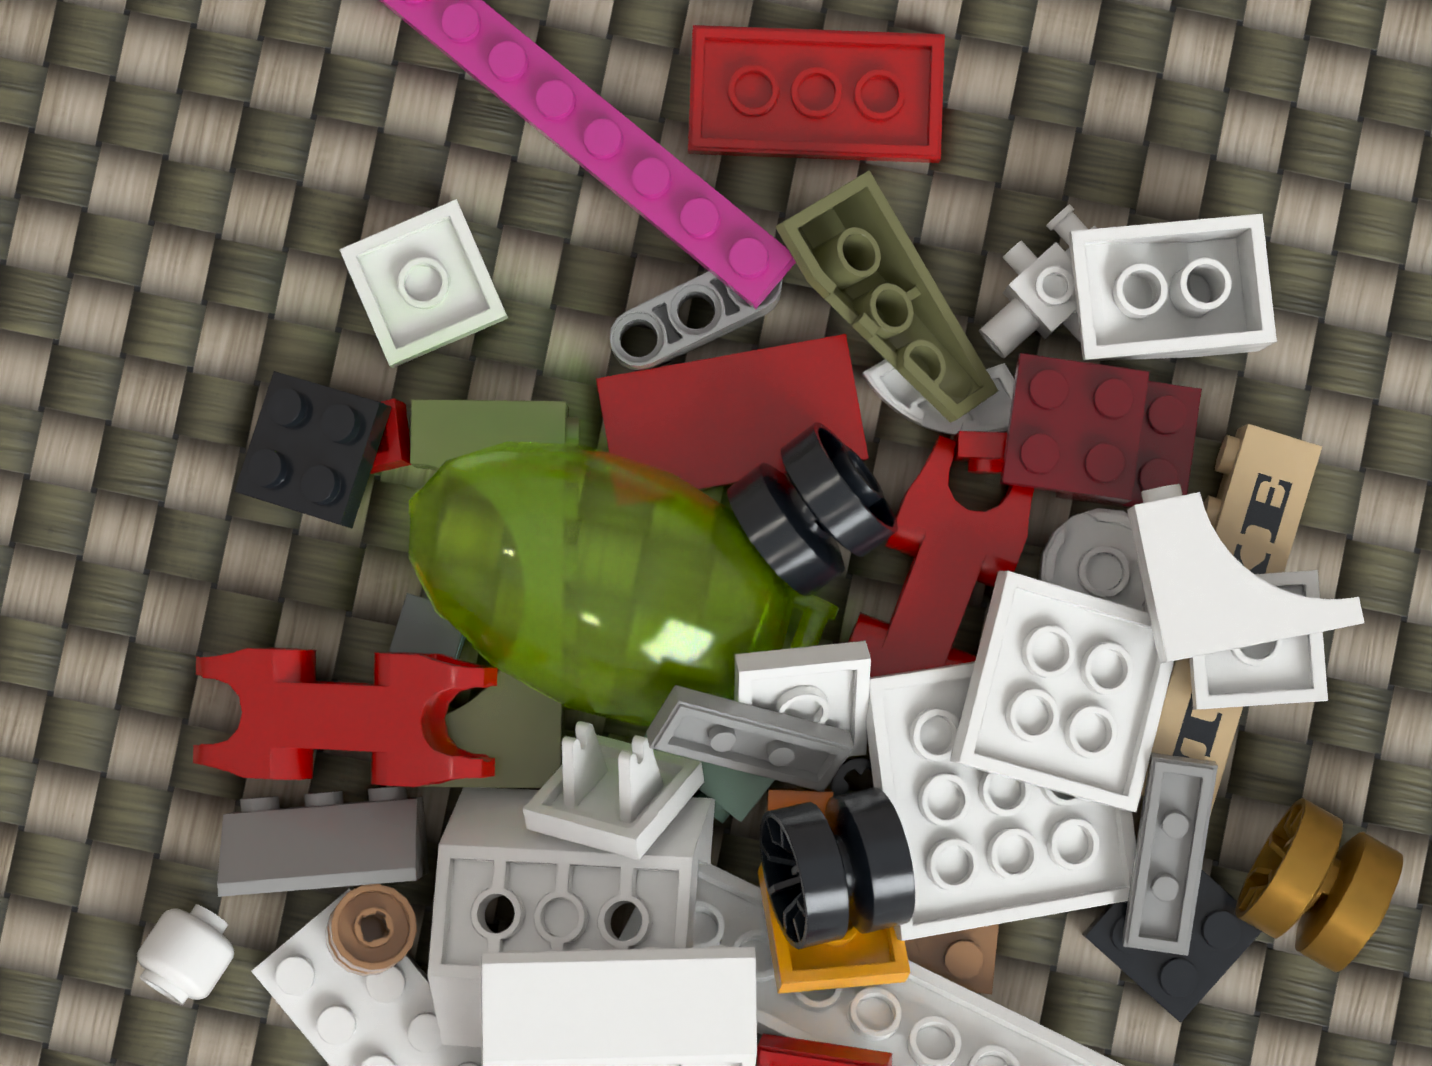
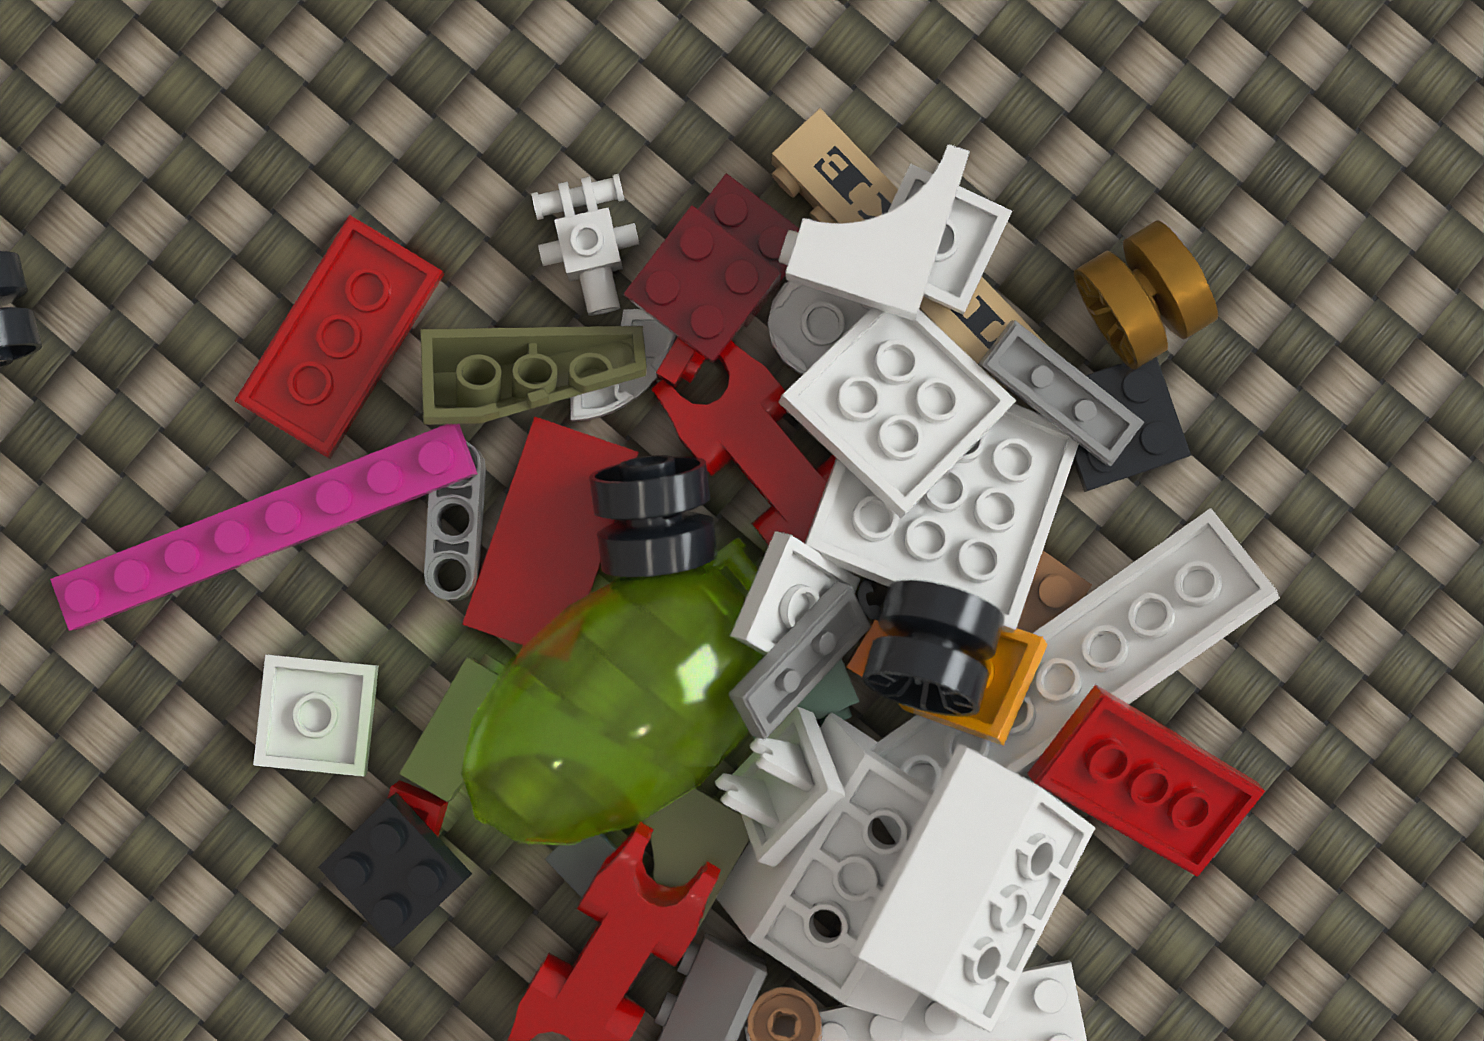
camera: 65 degrees left, 0 degrees up
white slope [1069,214,1277,361] -> none

